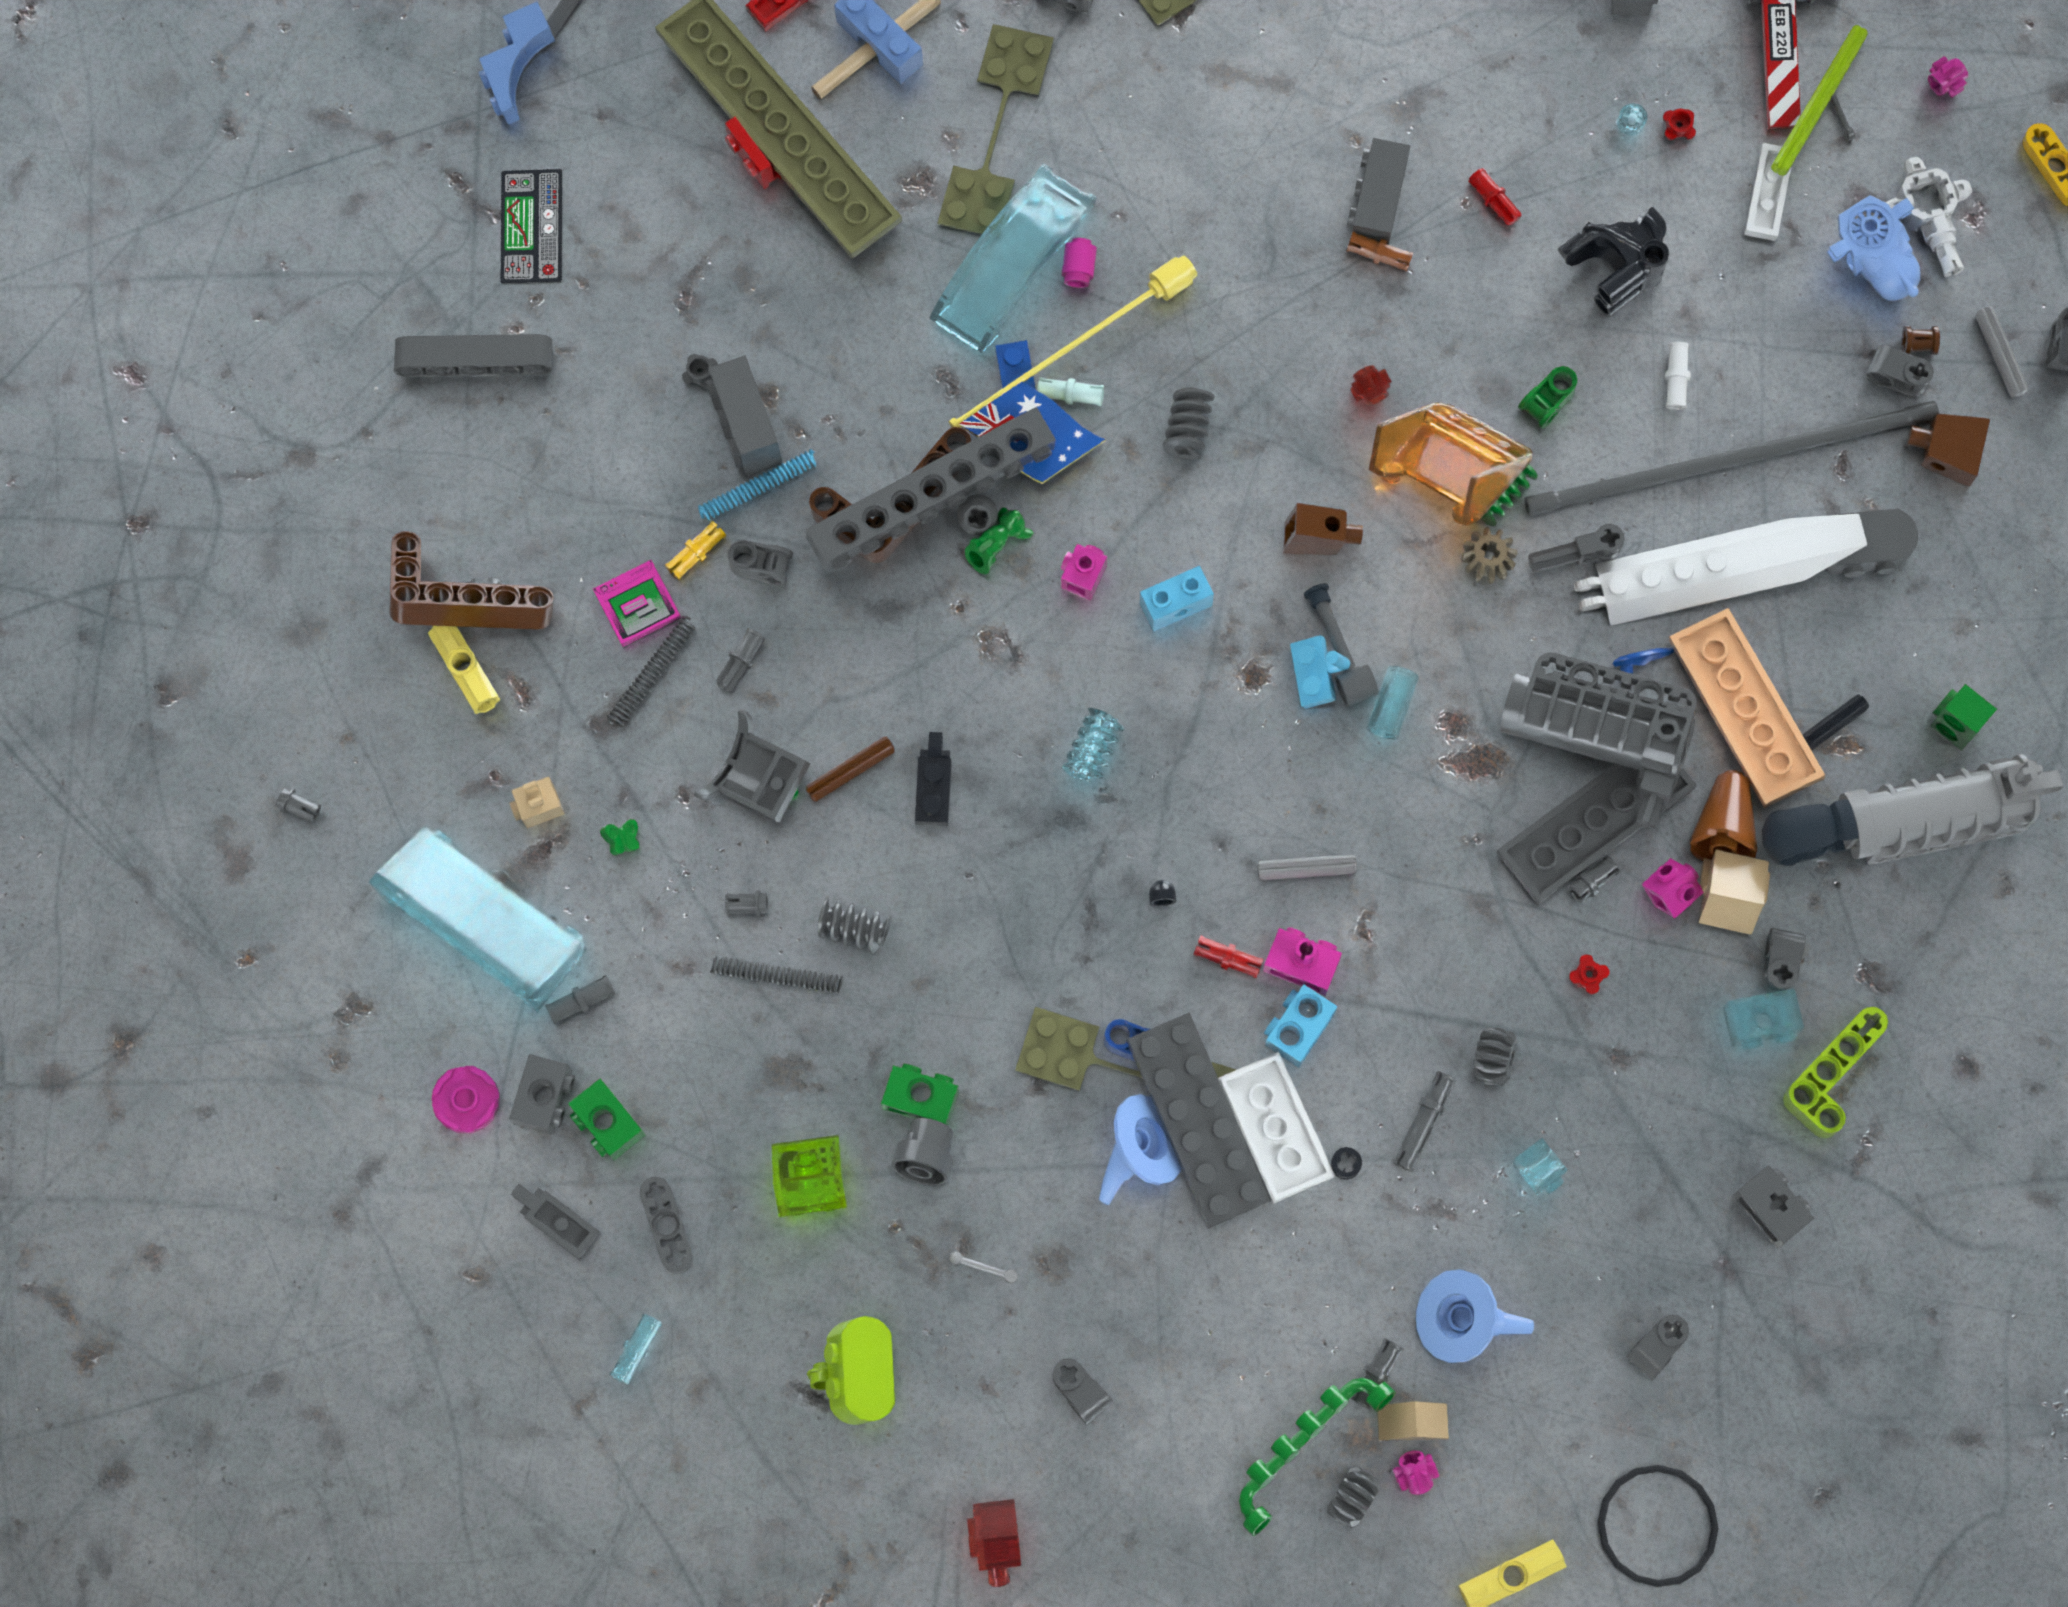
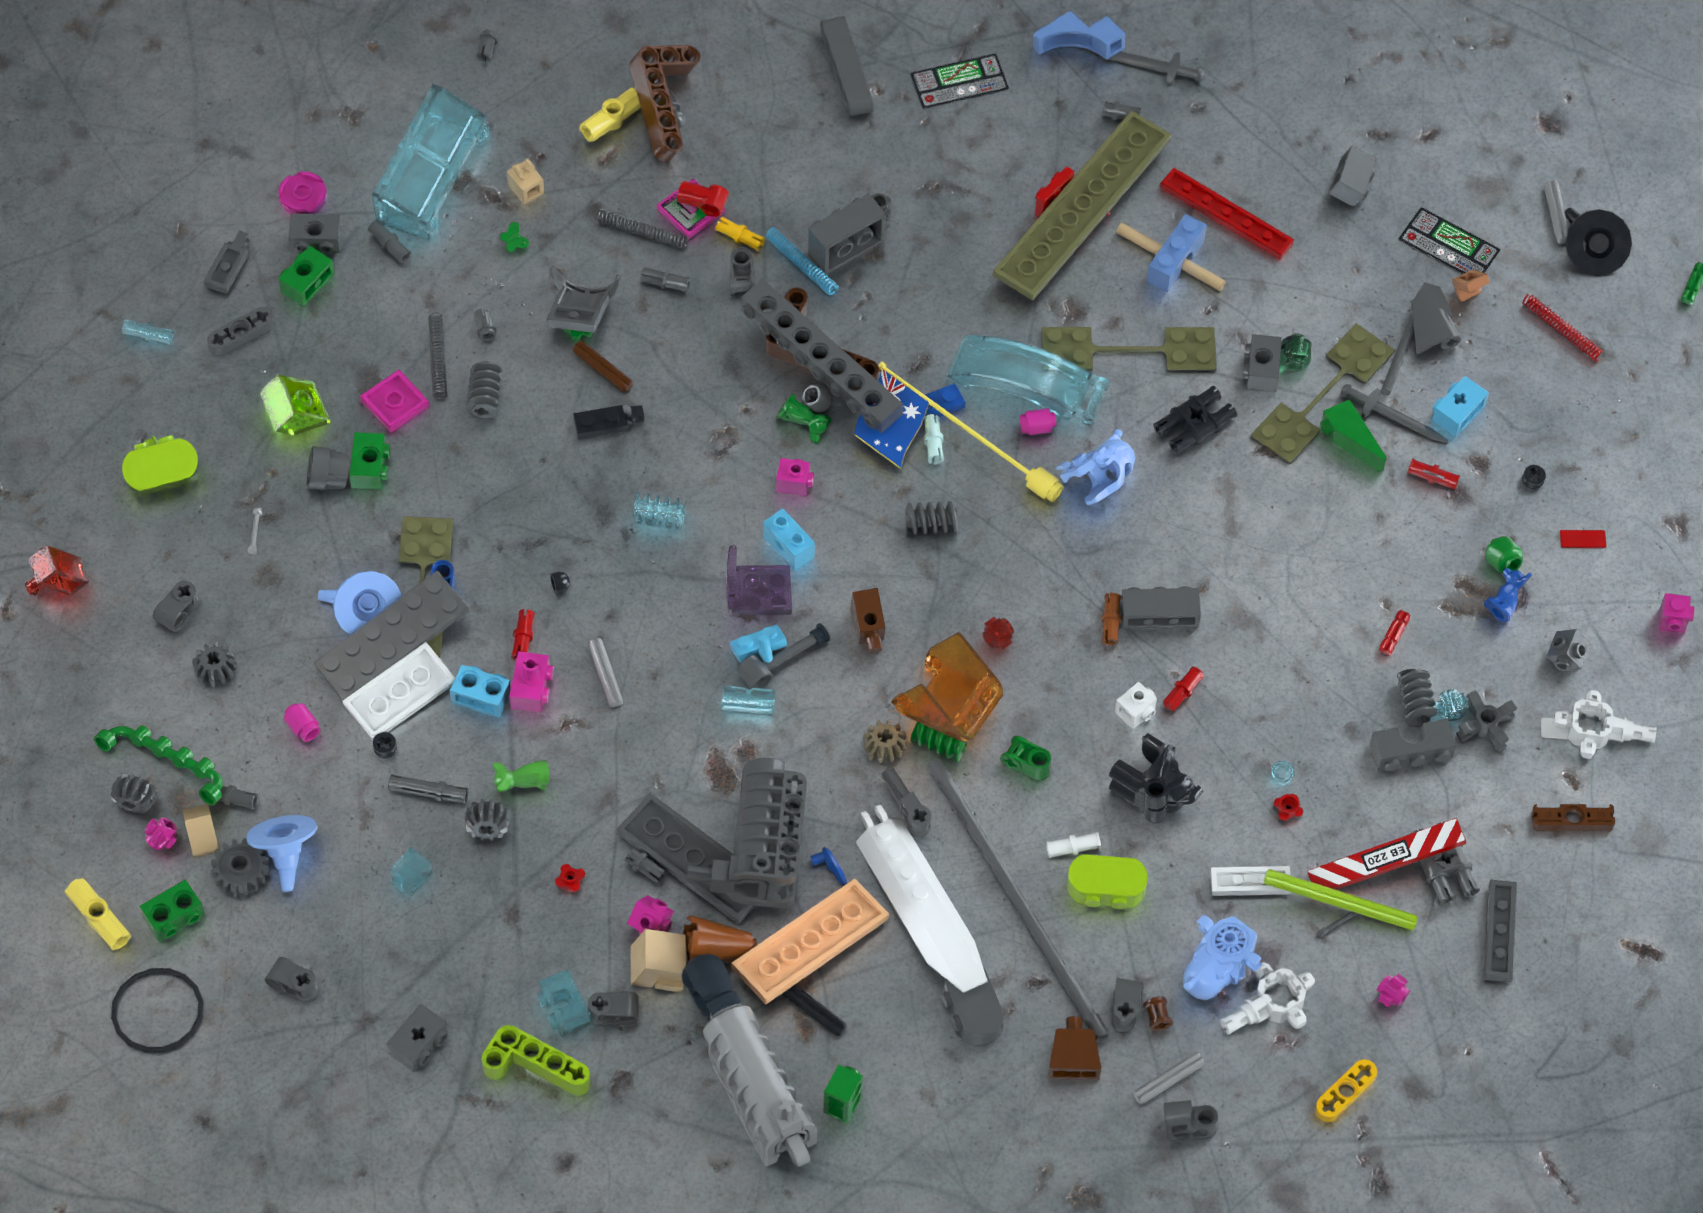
camera: 70 degrees right, 15 degrees down
none -> green brick [139,879,205,941]
none -> dark grey gear [192,642,237,687]
none -> dark grey gear [211,838,270,896]
none -> dark pink brick [283,703,321,742]
none -> dark pink tile [359,370,430,433]
none -> bright green animal [492,760,550,792]
none -> red piece [677,181,729,217]
none -> clear purple piece [726,545,792,616]
none -> light blue helmet [1056,429,1135,505]
none -> lime brick [1067,854,1148,909]
none -> dark grey pin [1103,101,1141,121]
none -> white brick [1115,682,1157,729]
none -> black pin [1153,386,1237,455]

